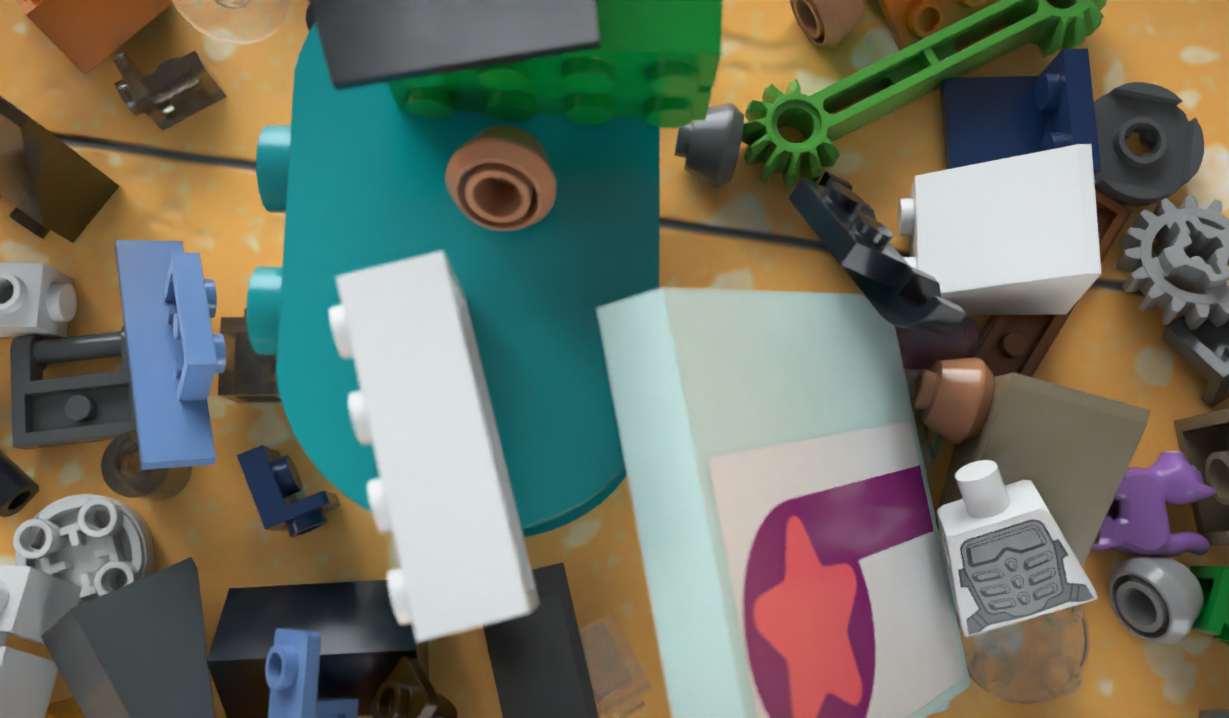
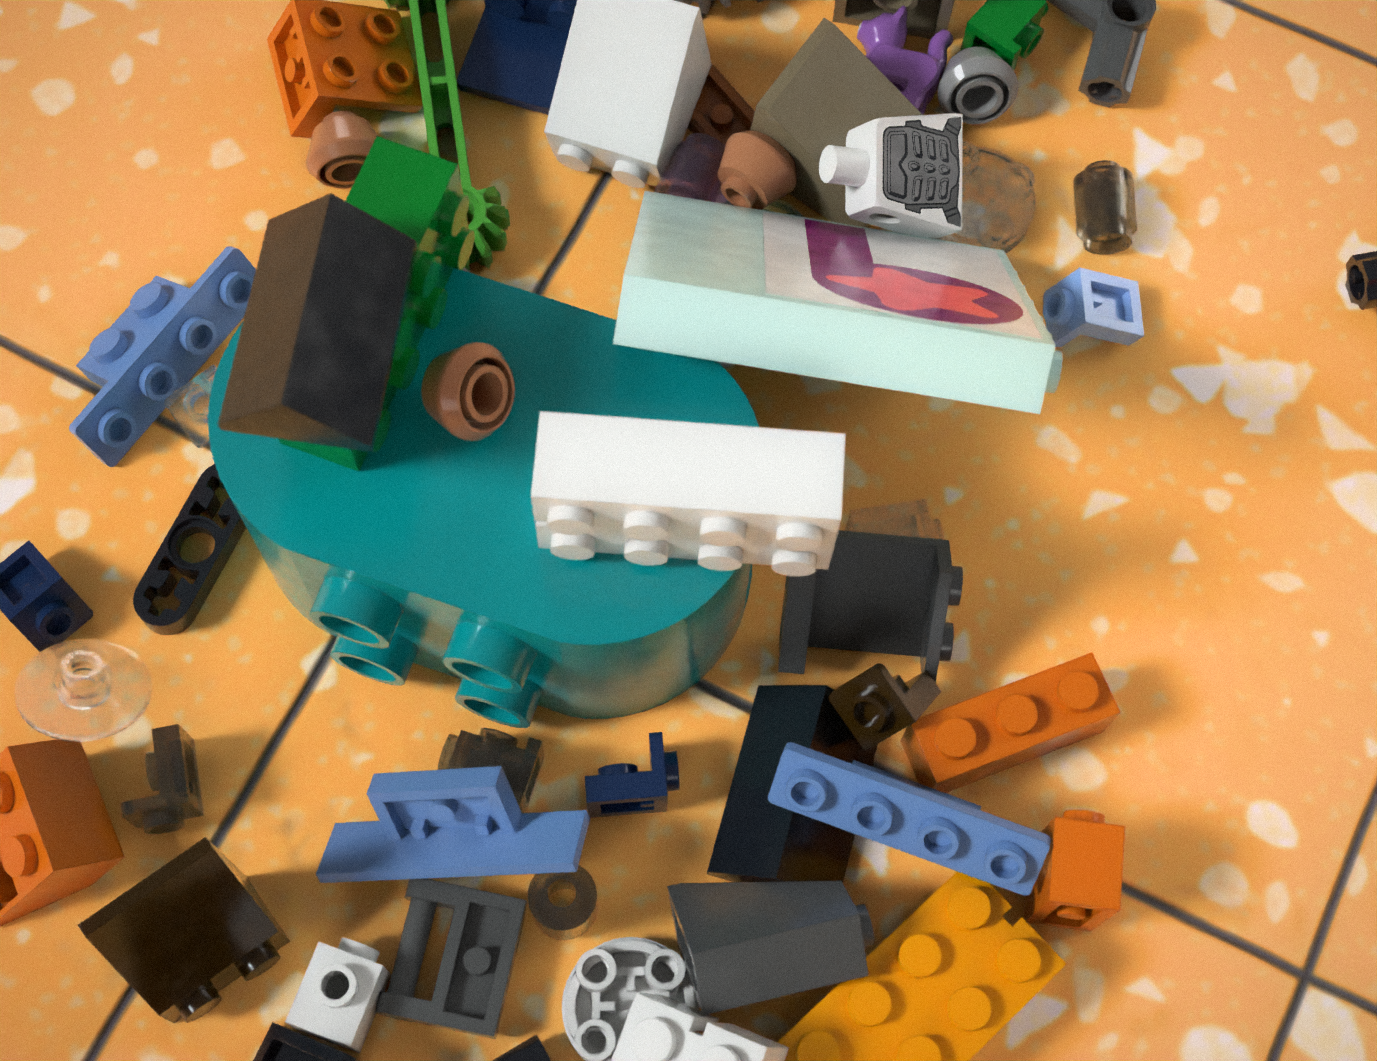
camera: 70 degrees left, 10 degrees down
black plate [788,171,966,334] -> none

